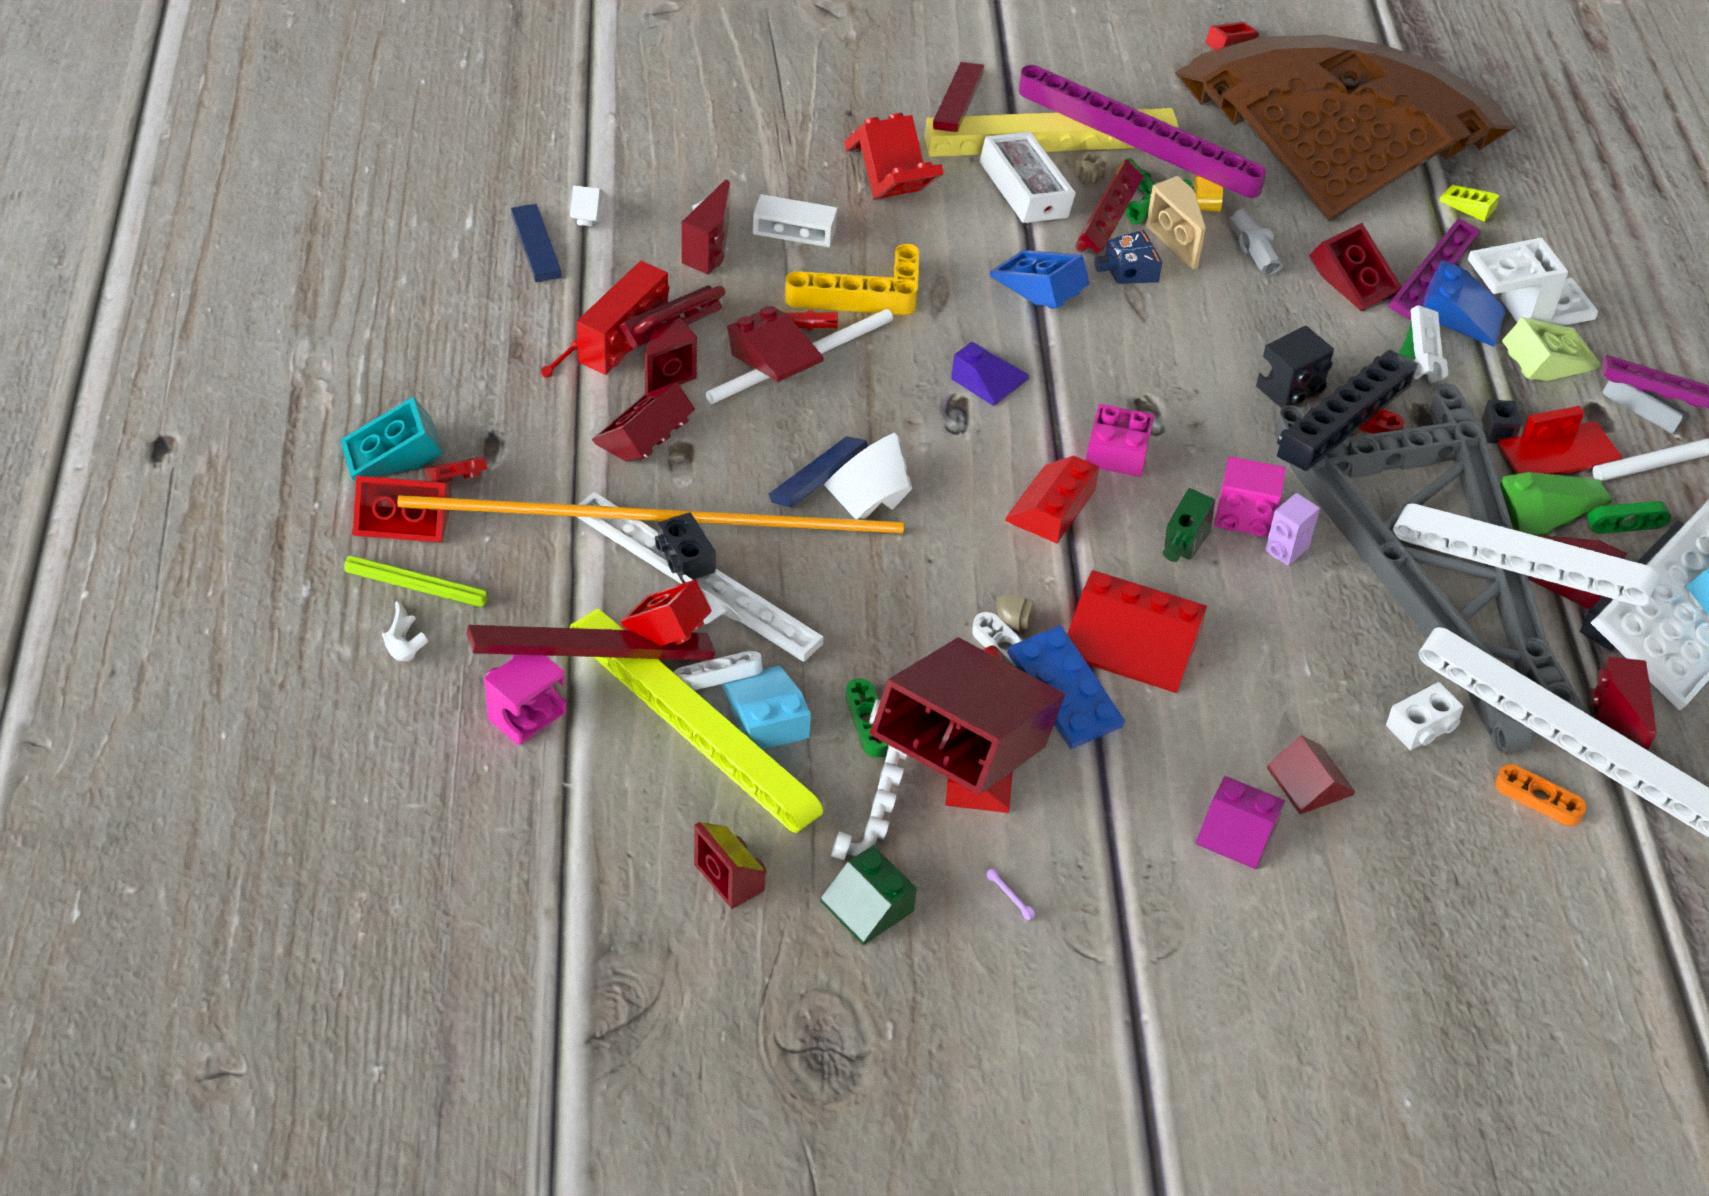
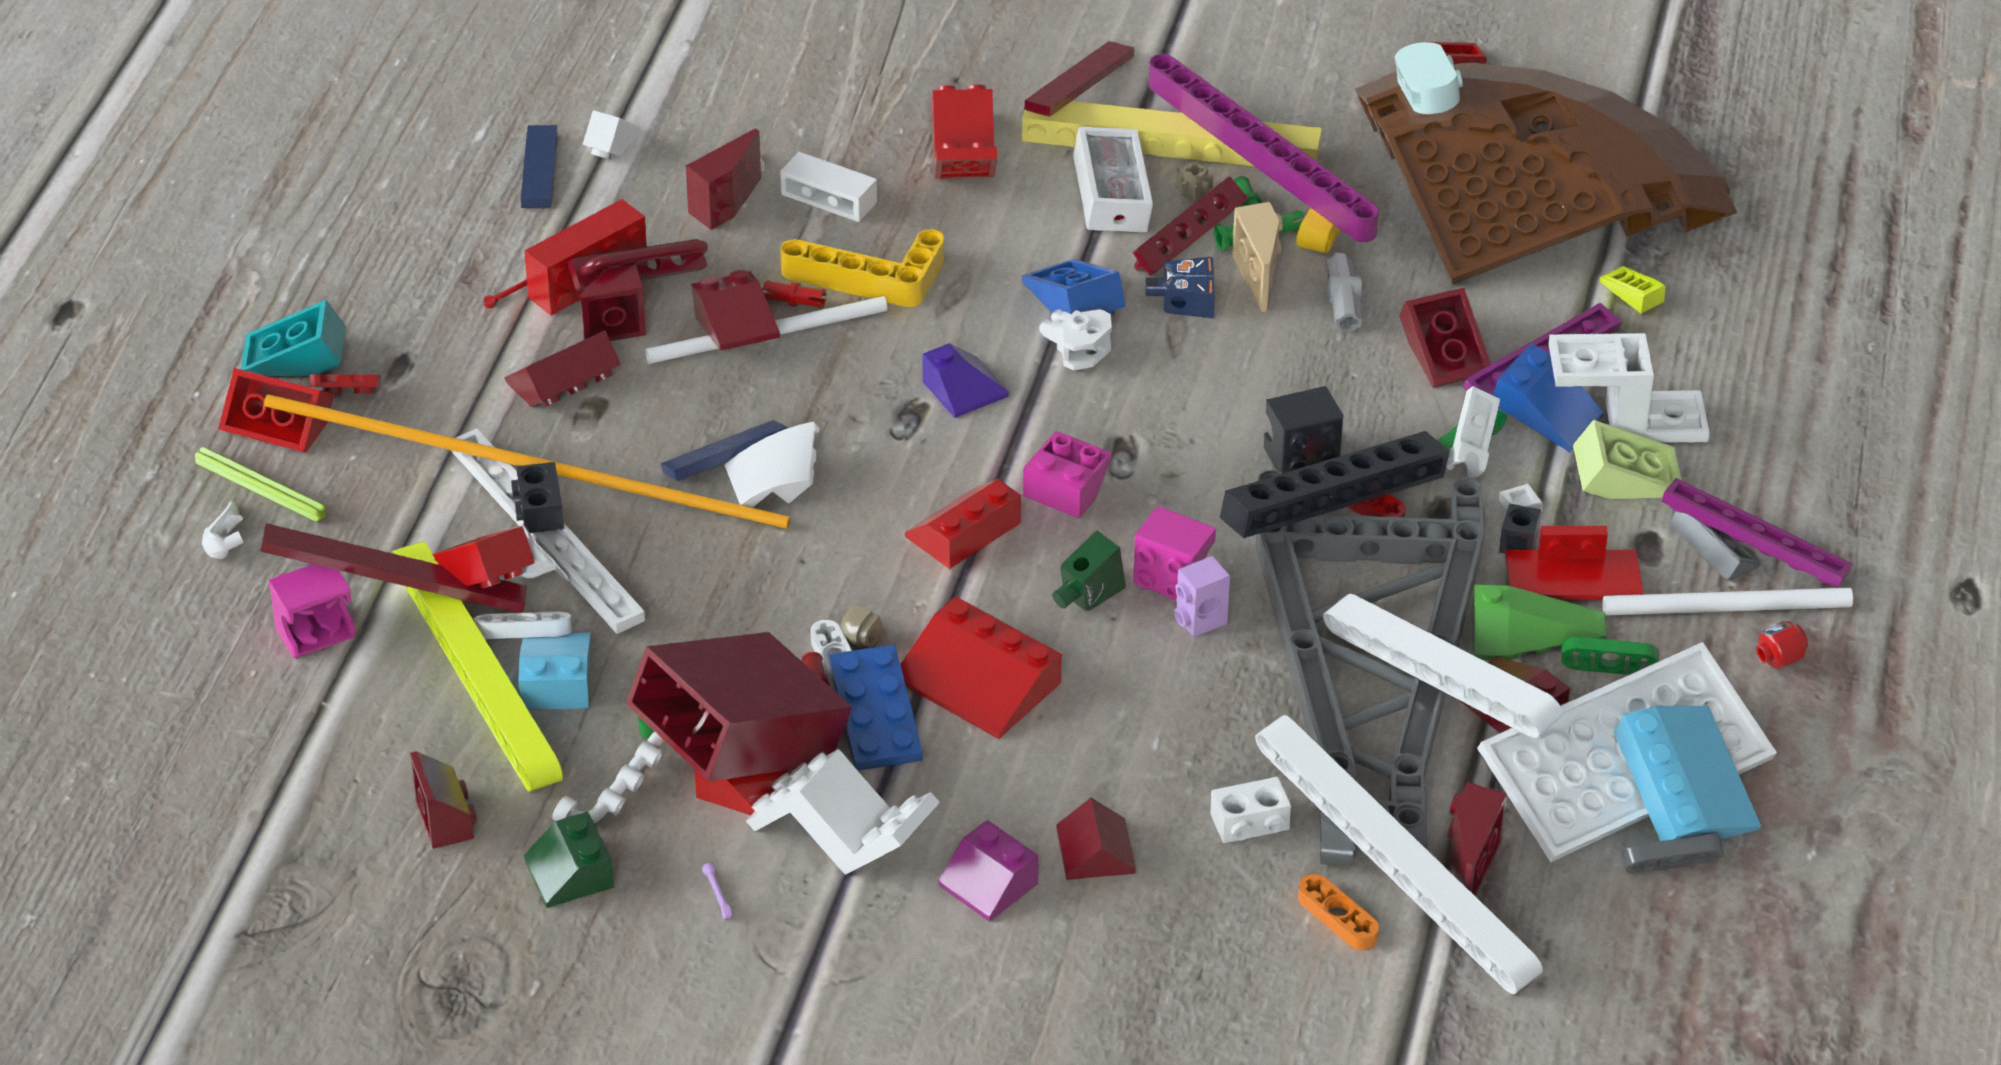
camera: 20 degrees right, 5 degrees down
none -> white bracket [746,749,940,875]
none -> white hinge [1039,309,1112,370]
none -> light aqua brick [1395,42,1463,114]
none -> white tile [1499,484,1543,512]

